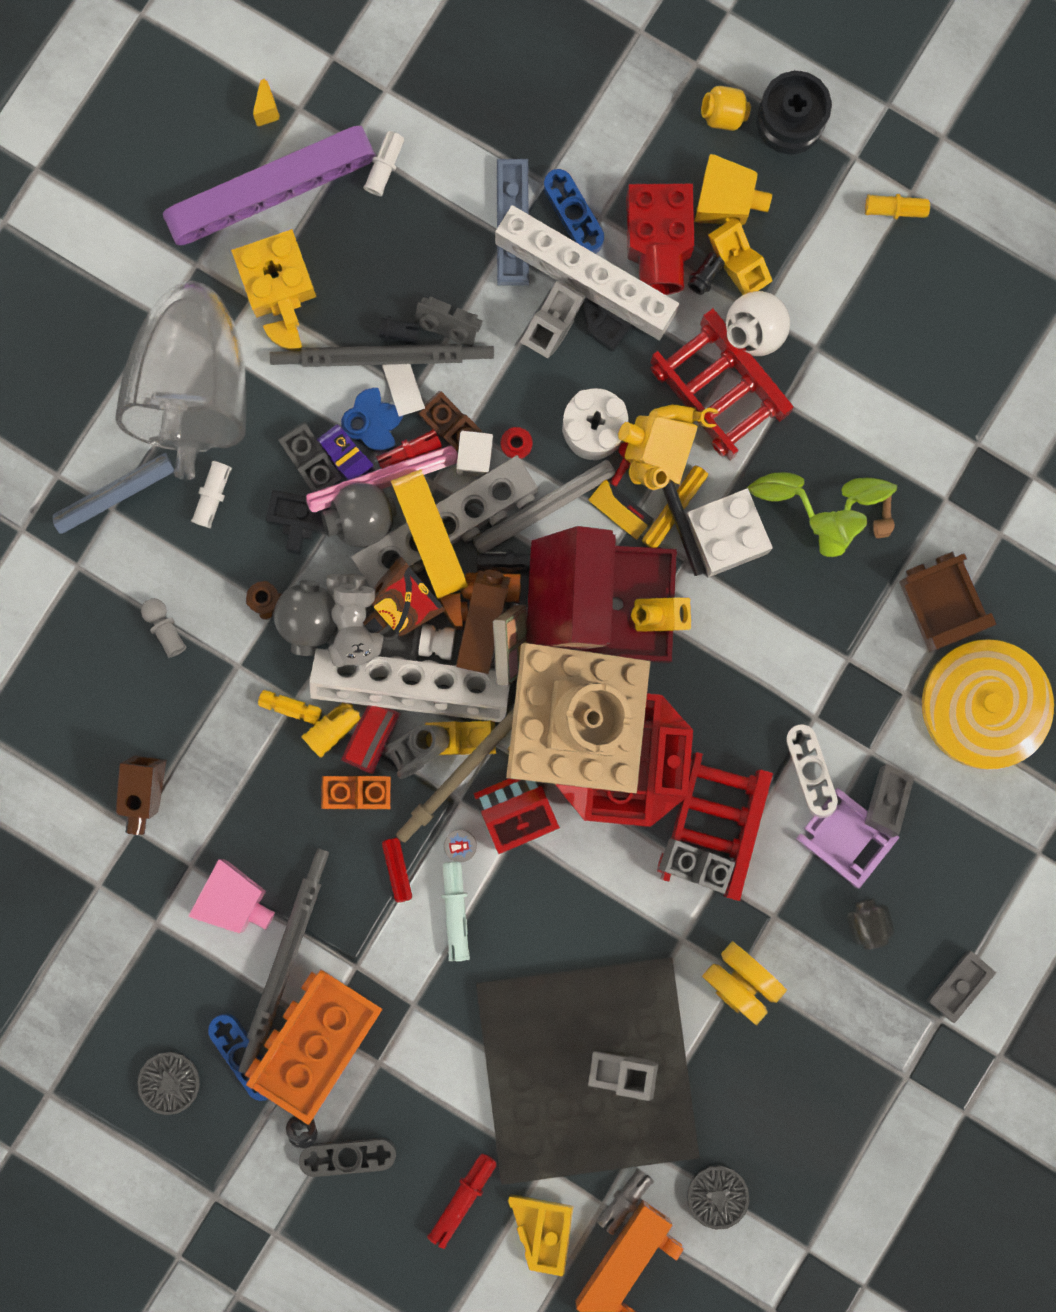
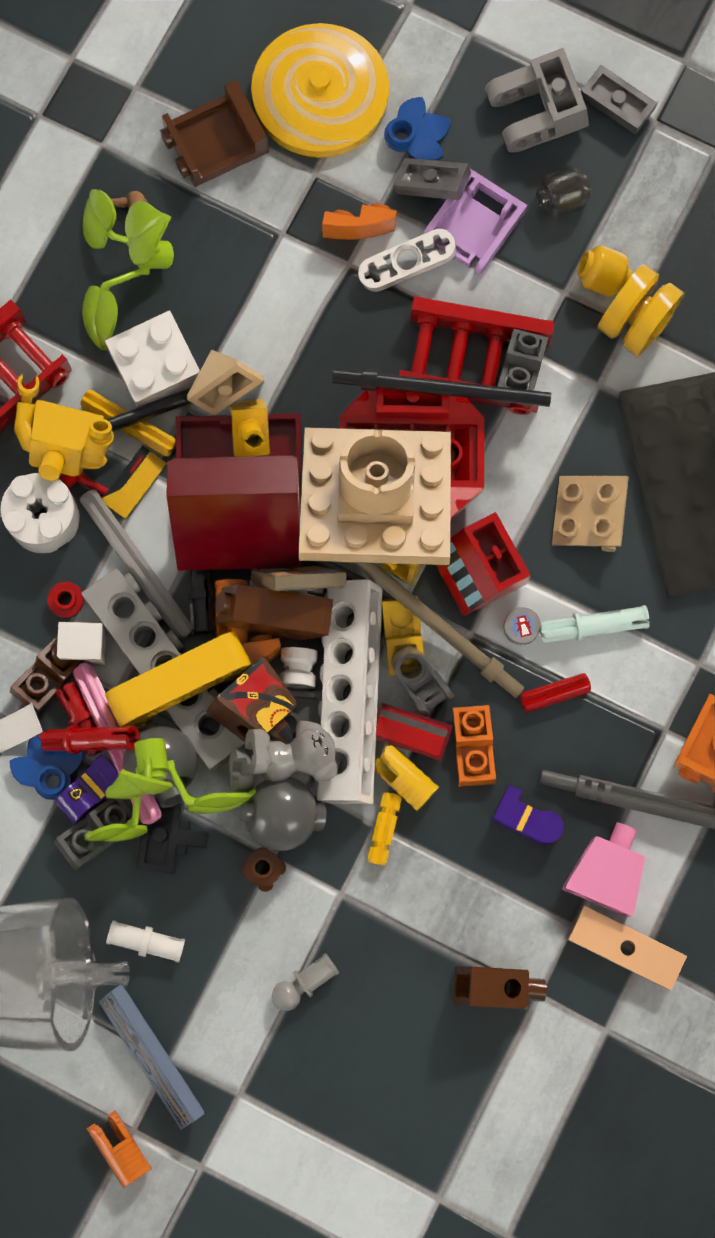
camera: 90 degrees left, 5 degrees down
none -> red axle [39,725,140,754]
none -> lime plant [84,738,256,842]
none -> orange hinge [87,1110,152,1188]
none -> tan slope [187,350,264,415]
none -> orange slope [322,203,397,240]
none -> black bar [332,368,551,407]
none -> blue plate [384,97,451,161]
none -> light grey brick [485,48,589,152]
none -> dark purple leg [491,785,564,845]
none -> tan hinge [552,476,629,552]
none -> light nougat tile [568,906,687,990]
none -> yellow head [577,245,632,297]

